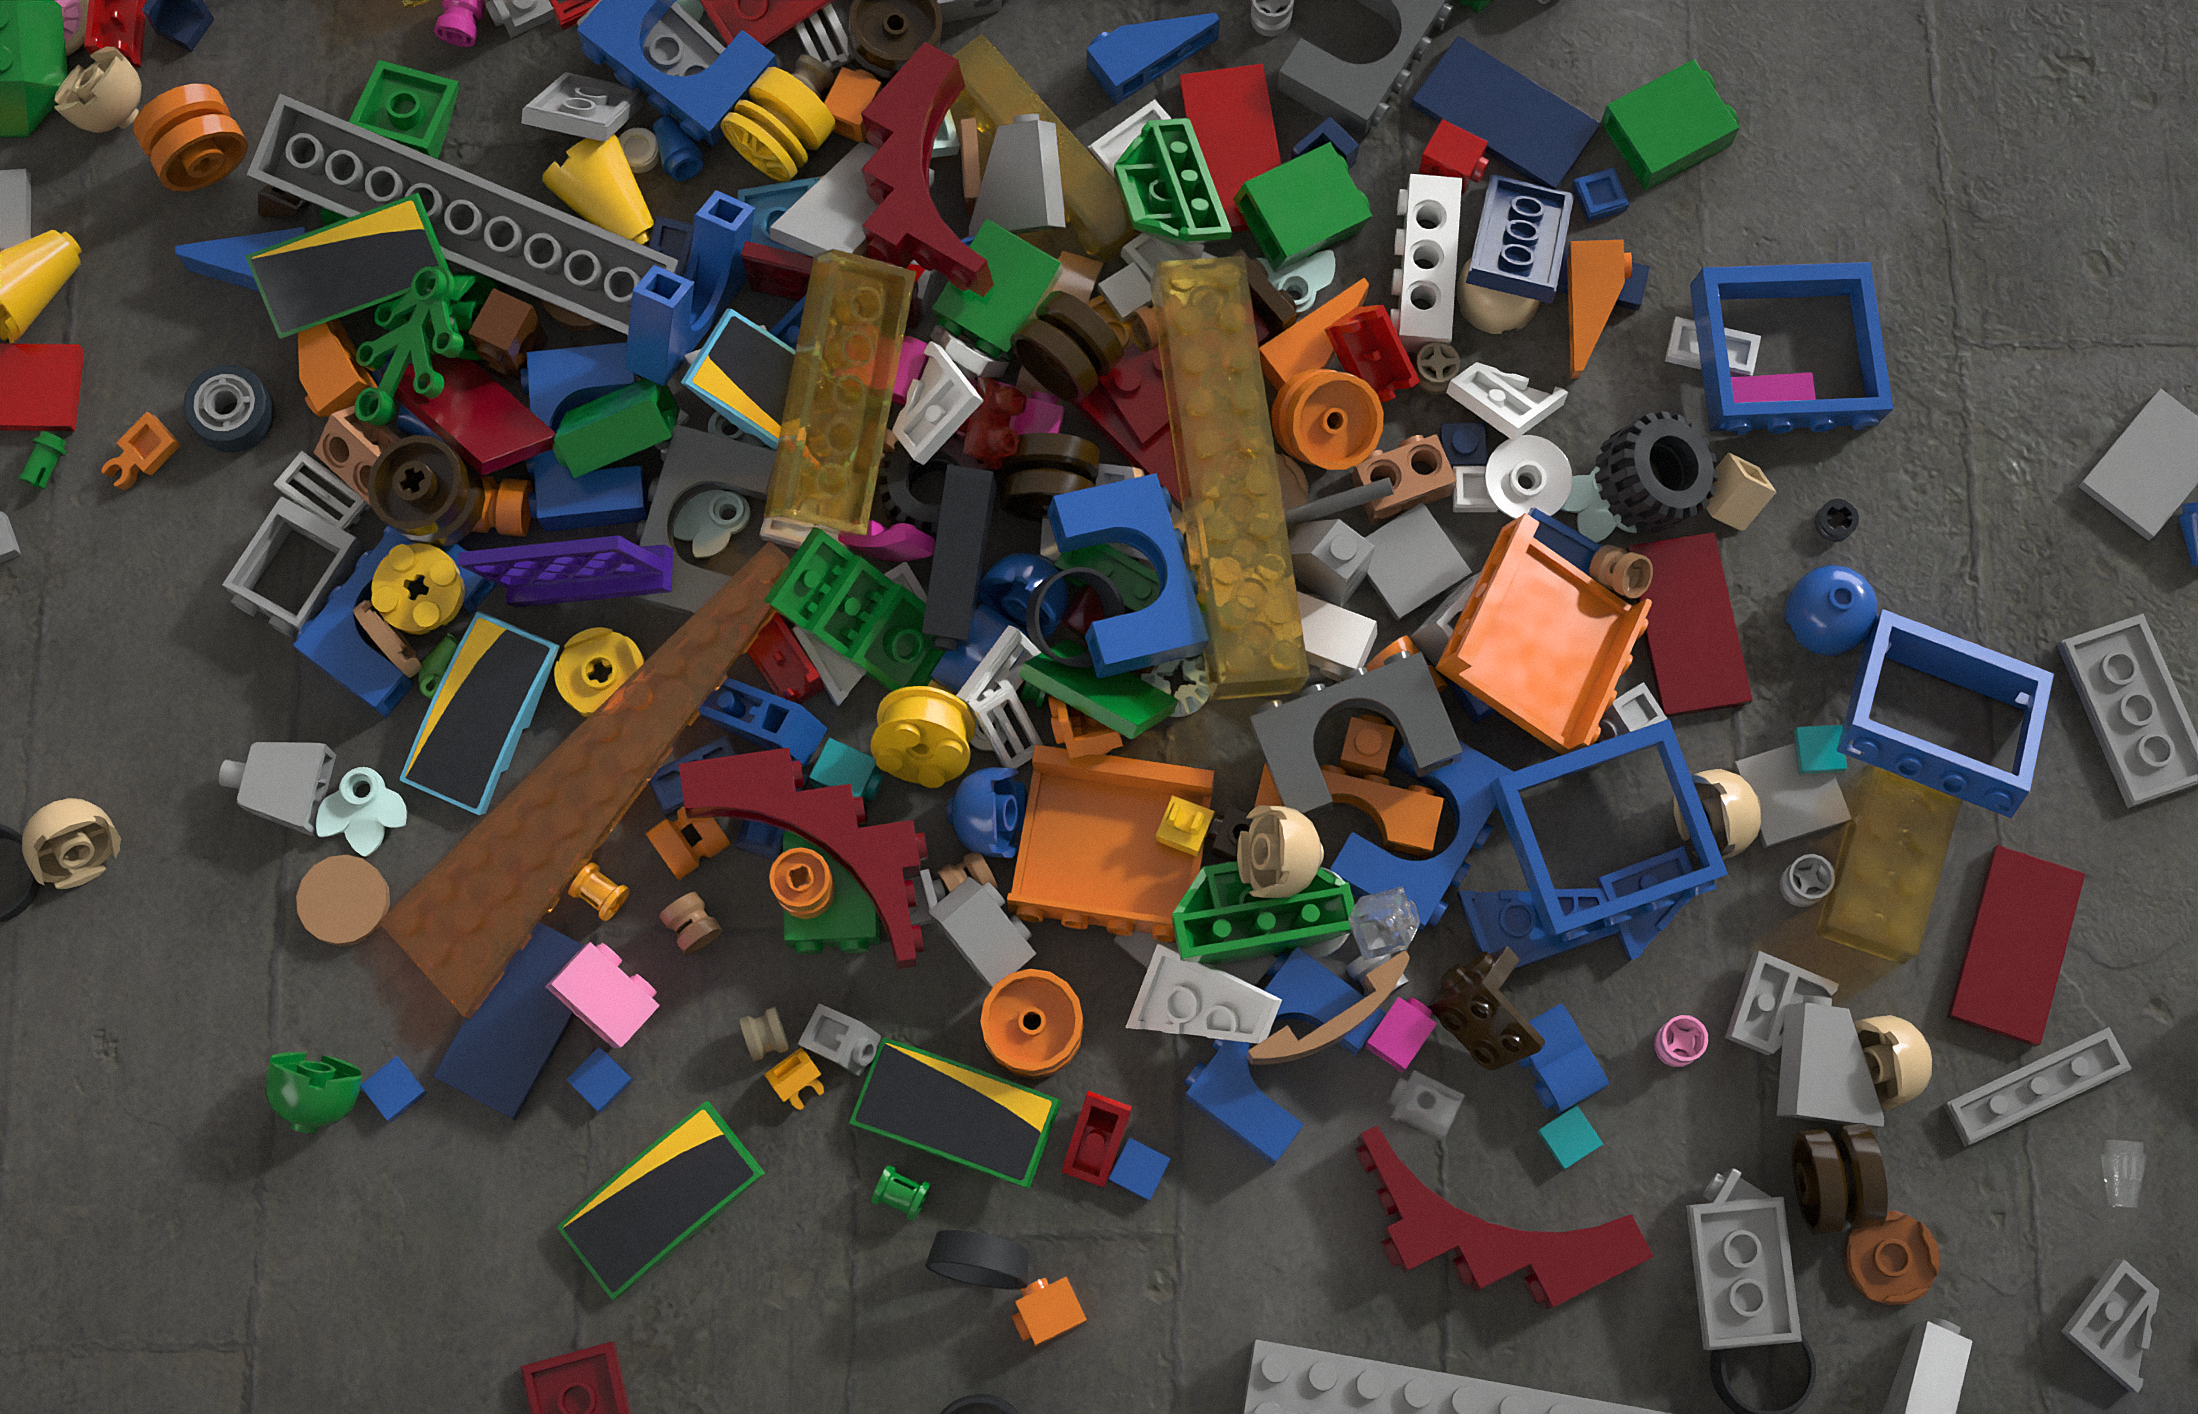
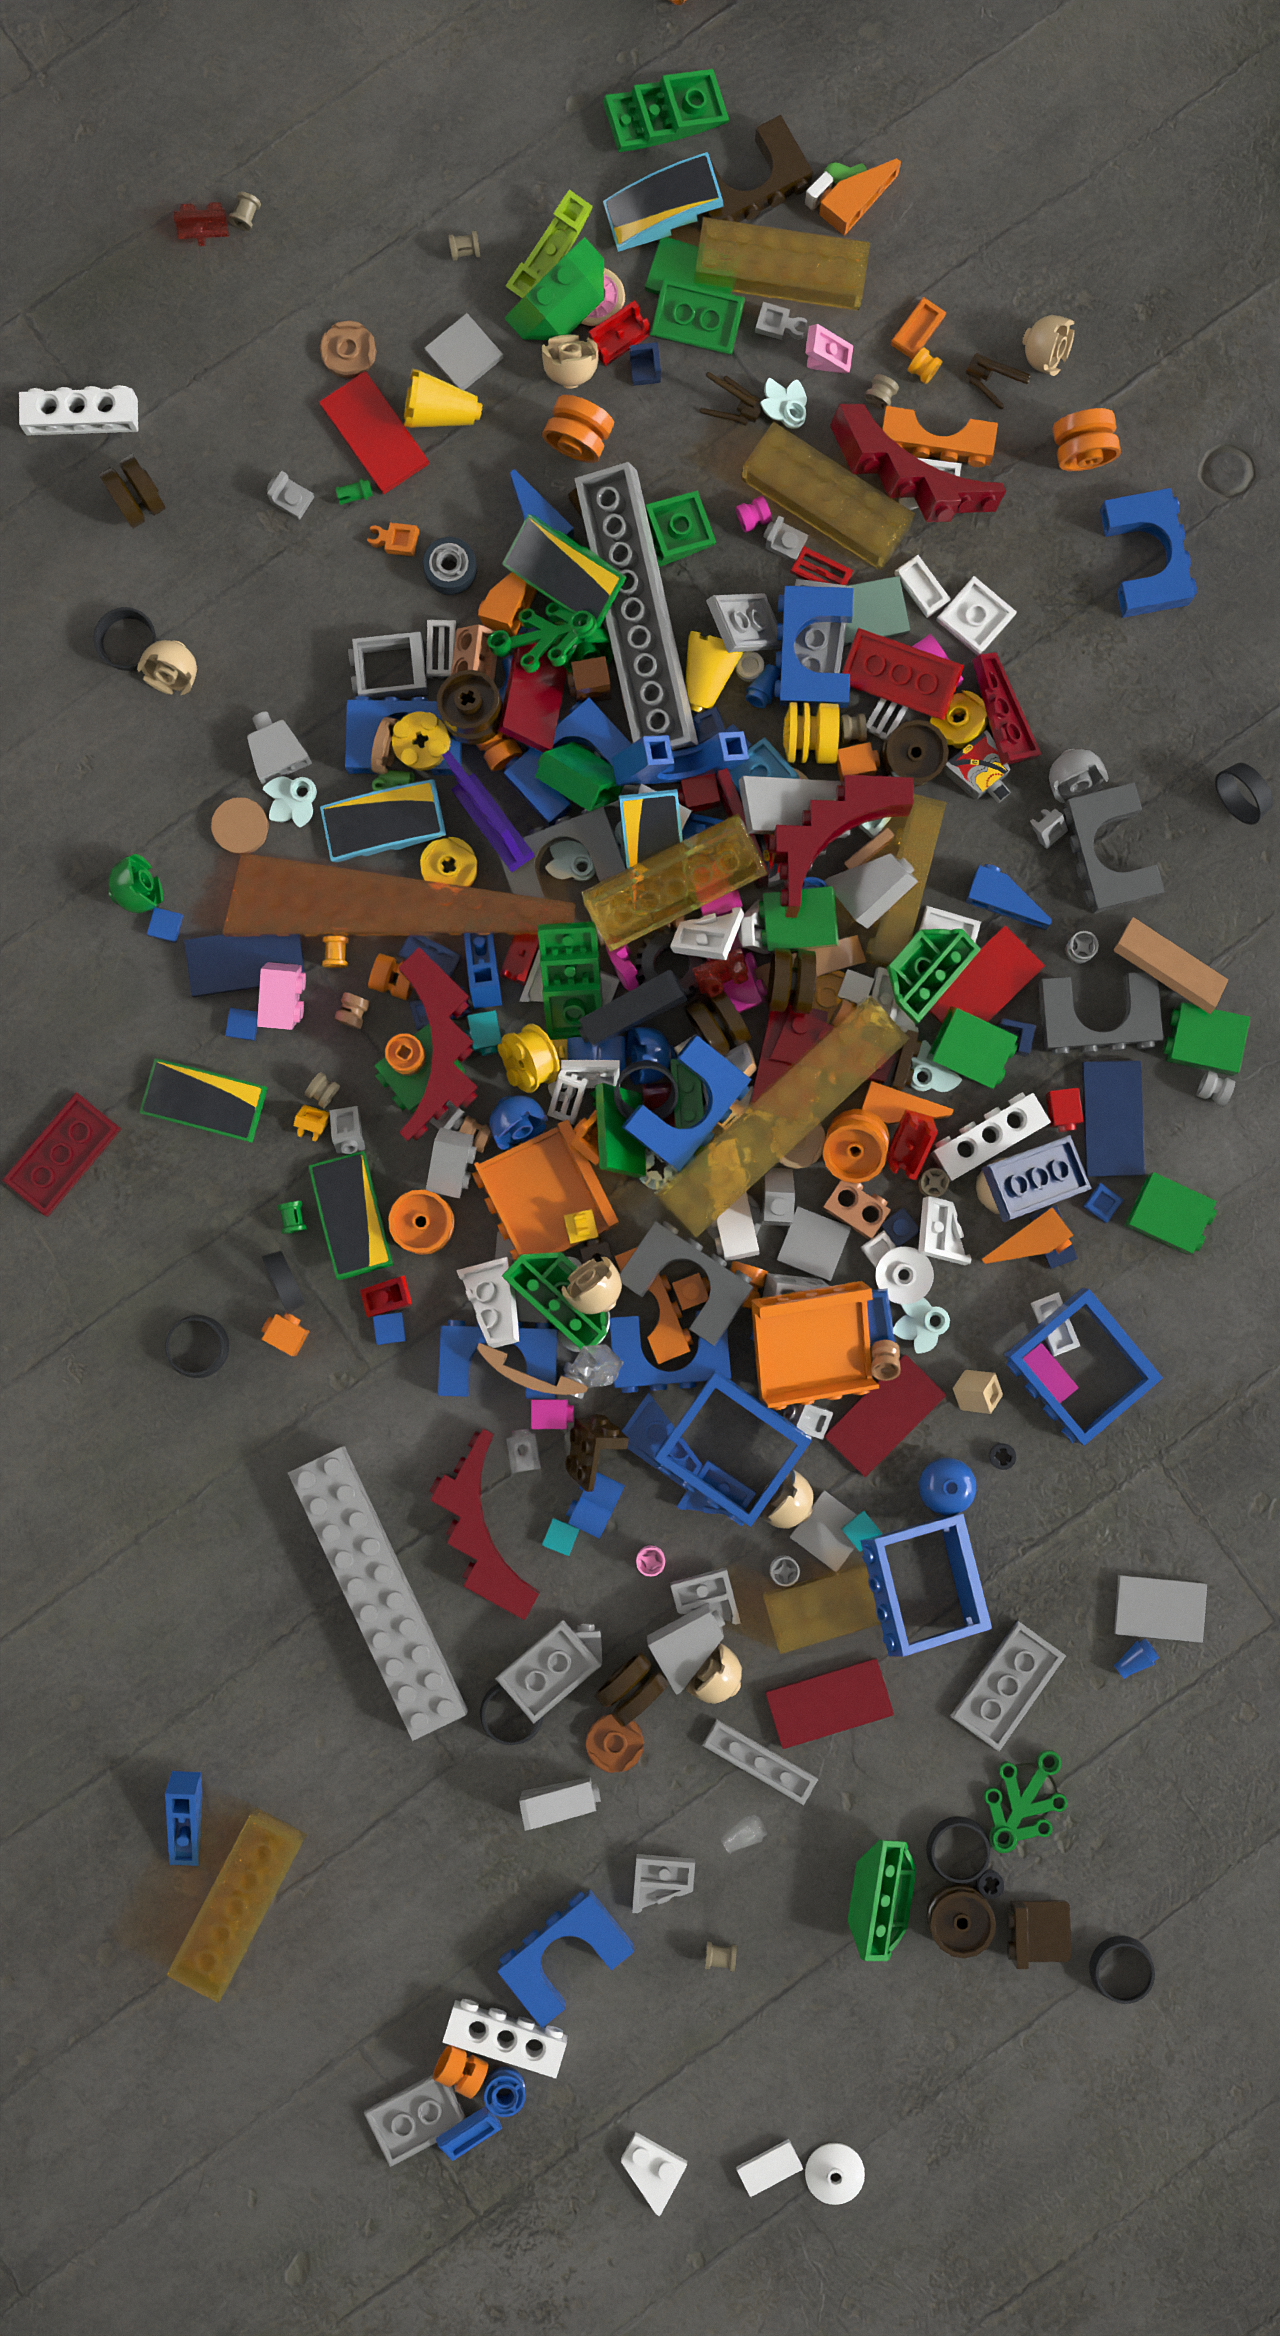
camera: 55 degrees right, 10 degrees up
dark grey bar [1262,477,1394,534] -> none
black tyre [1595,411,1718,533] -> none
none -> red brick [677,774,720,813]

